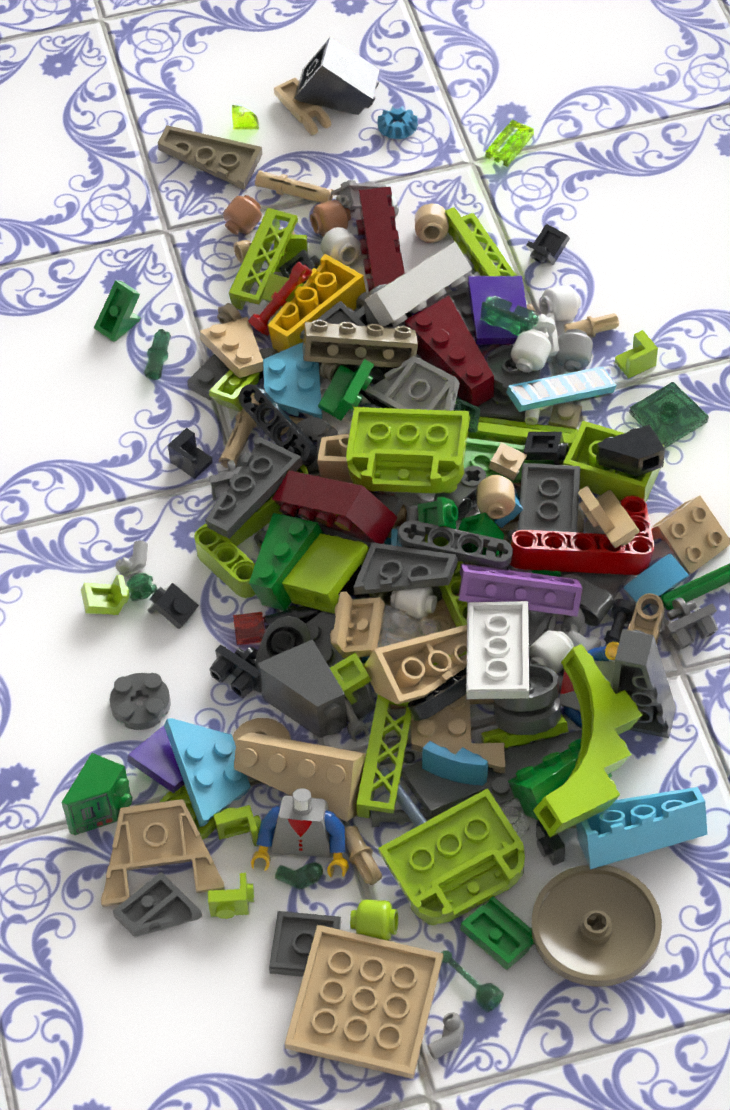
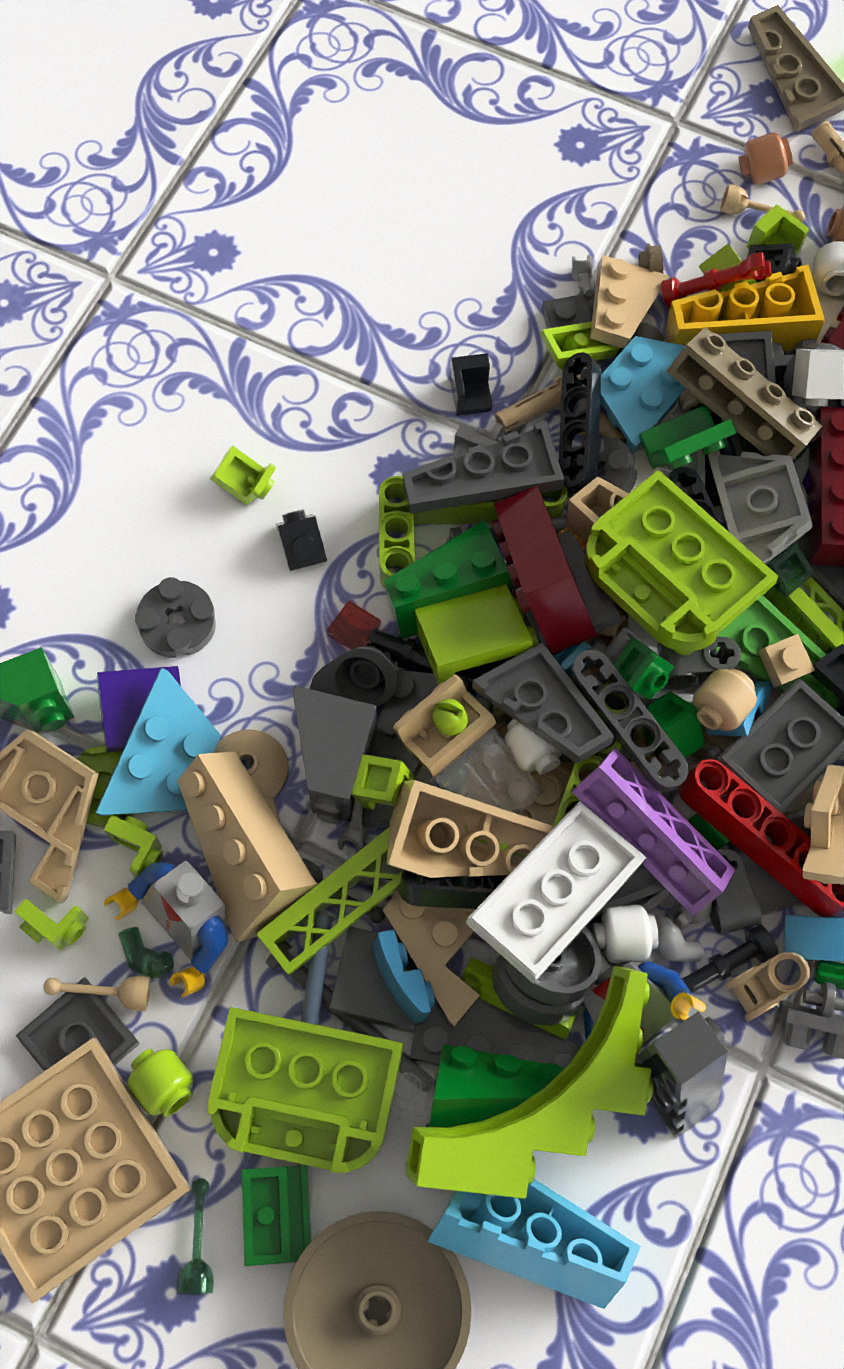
camera: 35 degrees right, 15 degrees up
green slope [94,280,141,341] -> none
light grey arm [116,541,148,577] -> none
clear green plate [127,573,157,601] -> none
clear green axle [144,329,171,380] -> none
black hips [209,644,261,698] -> none
lime fence [229,208,298,310] -> none
tan axle [345,826,382,885] -> none
light grey arm [427,1012,465,1060] -> none
none -> tan hinge [43,976,151,1012]
none -> lime hinge [433,699,468,736]
none -> light grey hand [571,255,594,297]

